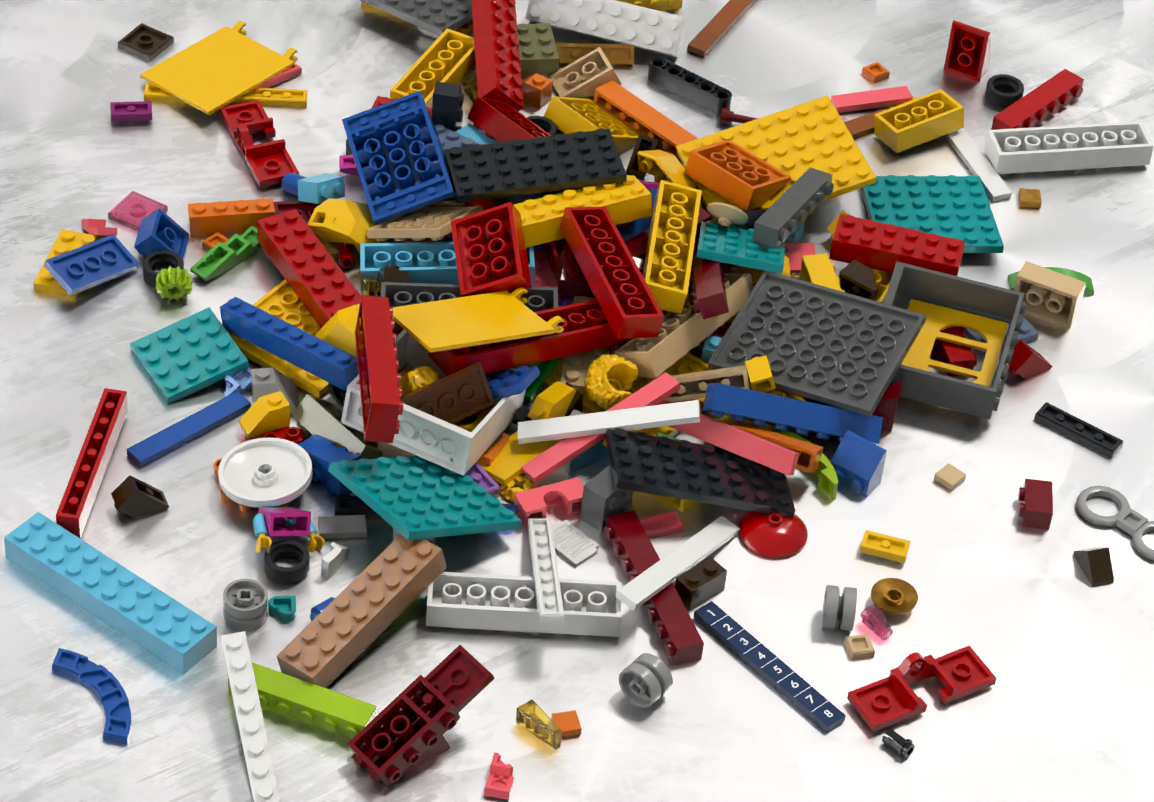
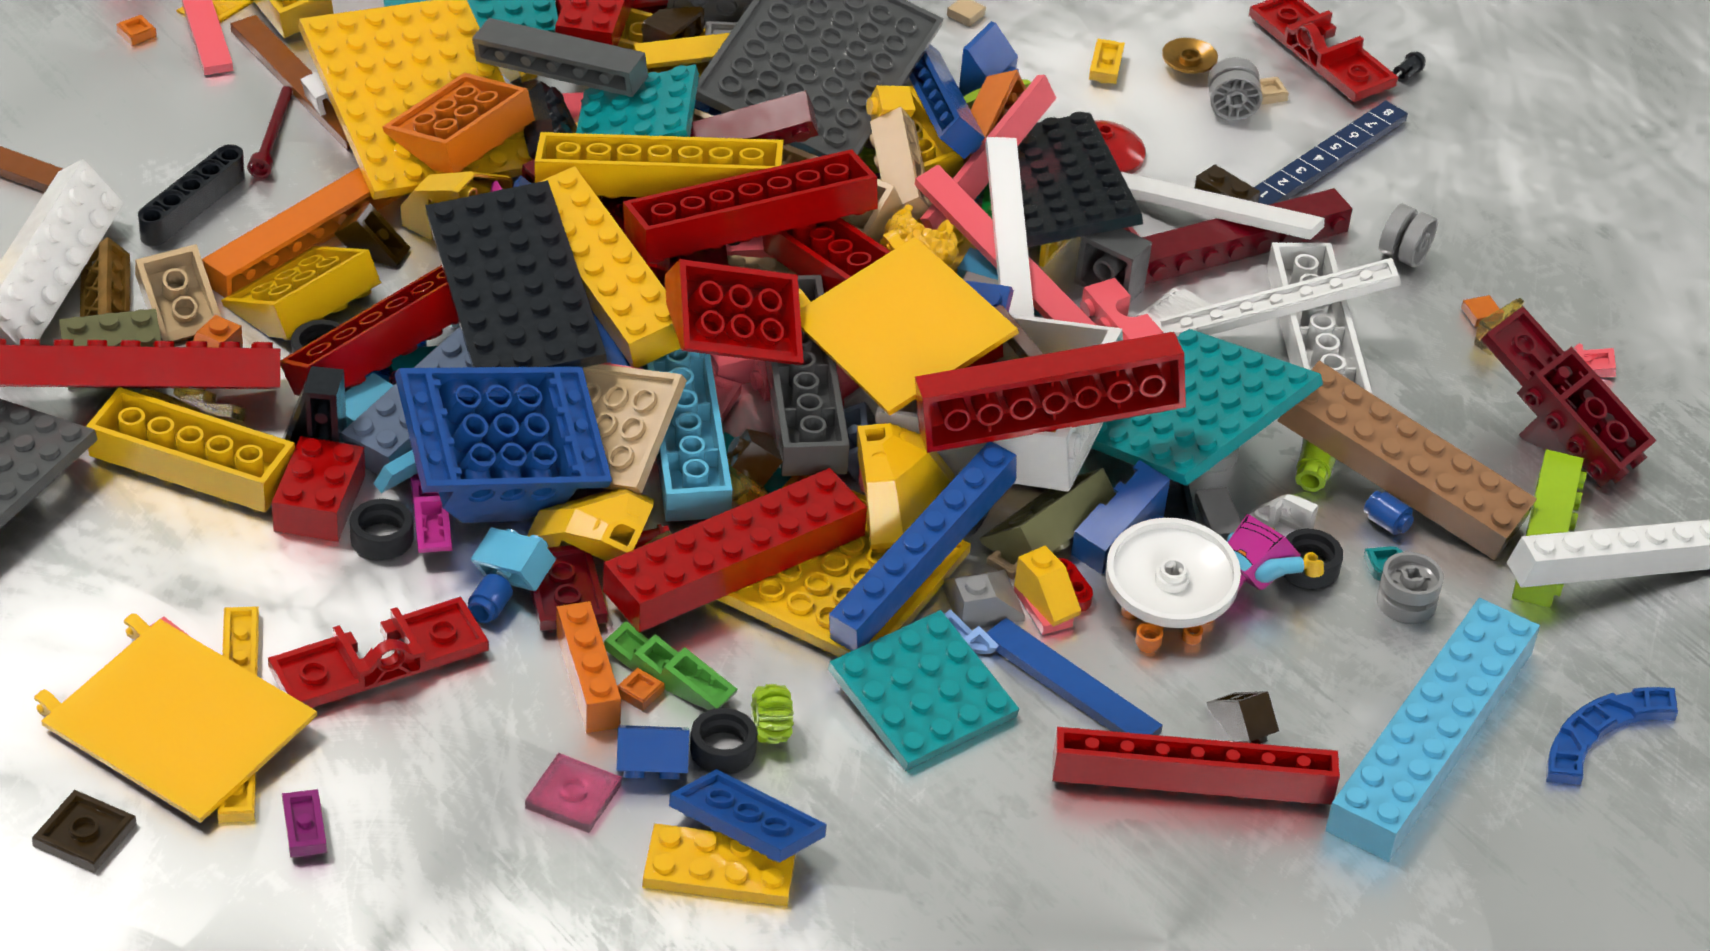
camera: 95 degrees left, 0 degrees up
coral slope [81,219,118,236] -> none
tan dish [707,202,748,227] -> none

